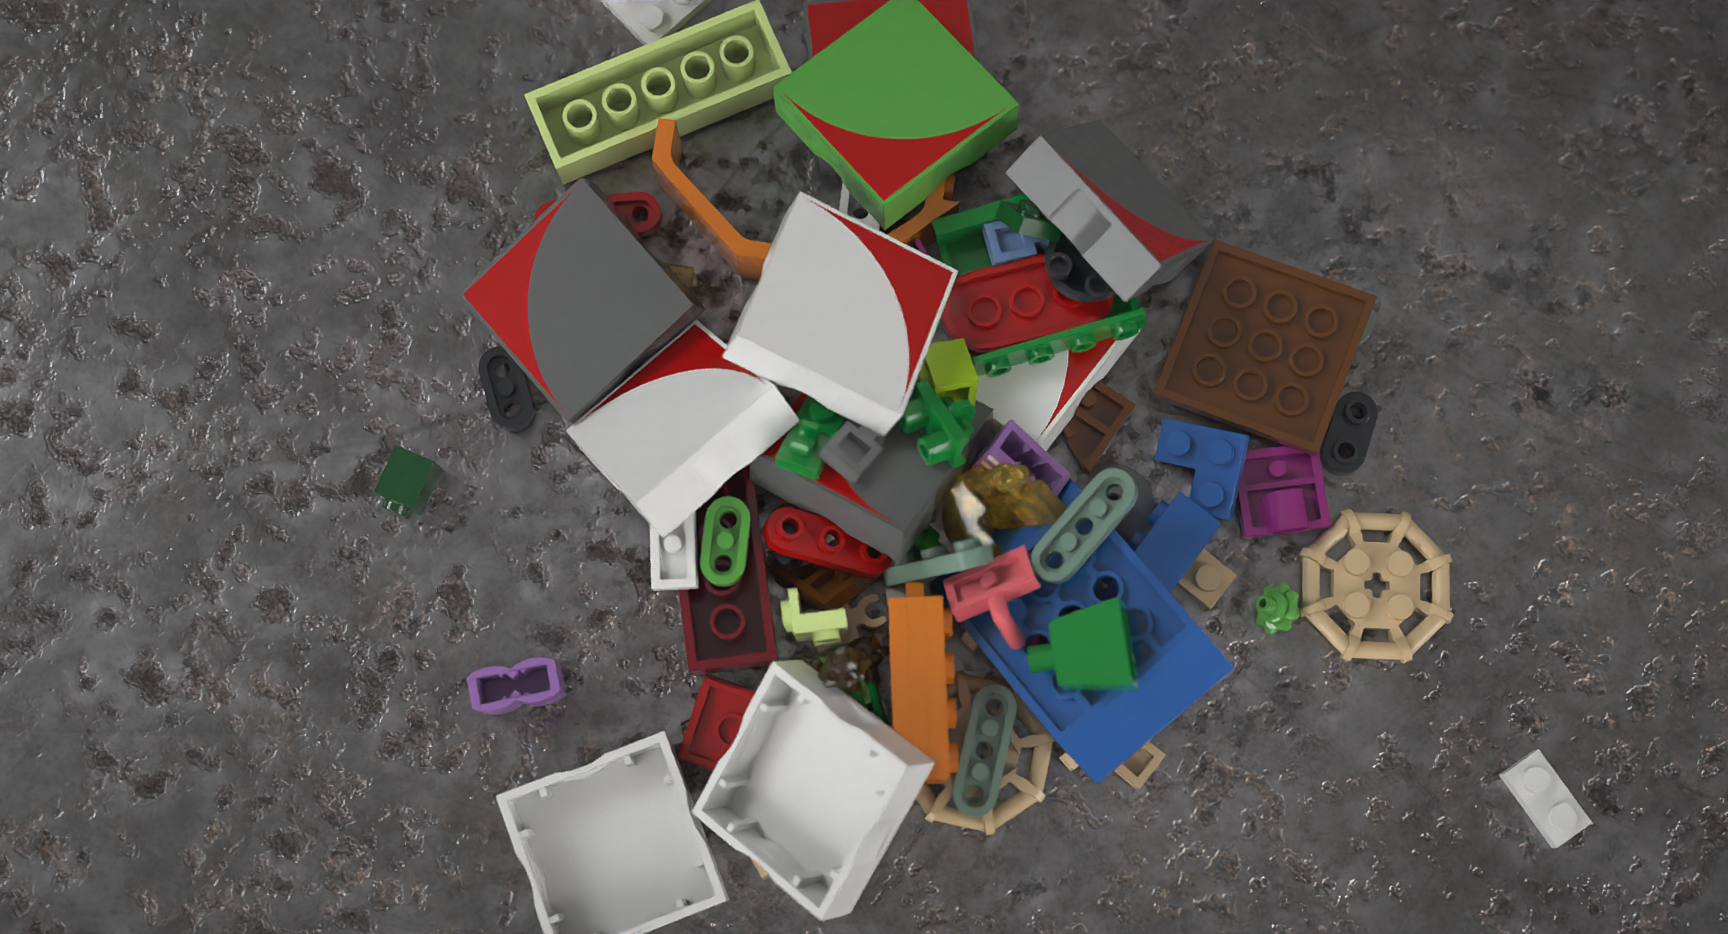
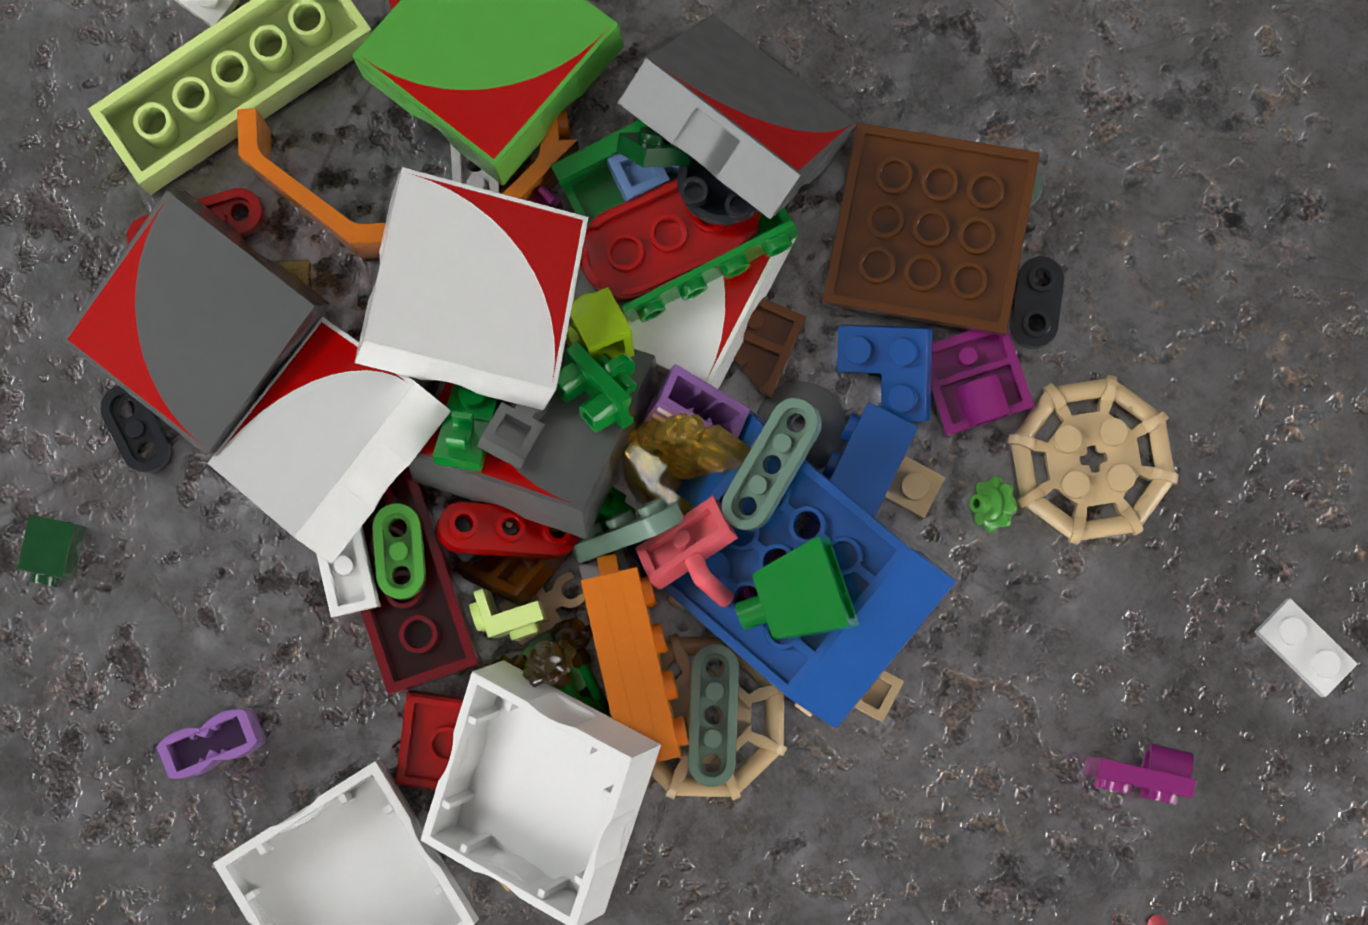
camera: 10 degrees left, 5 degrees up
none -> magenta plate [1083,743,1197,805]

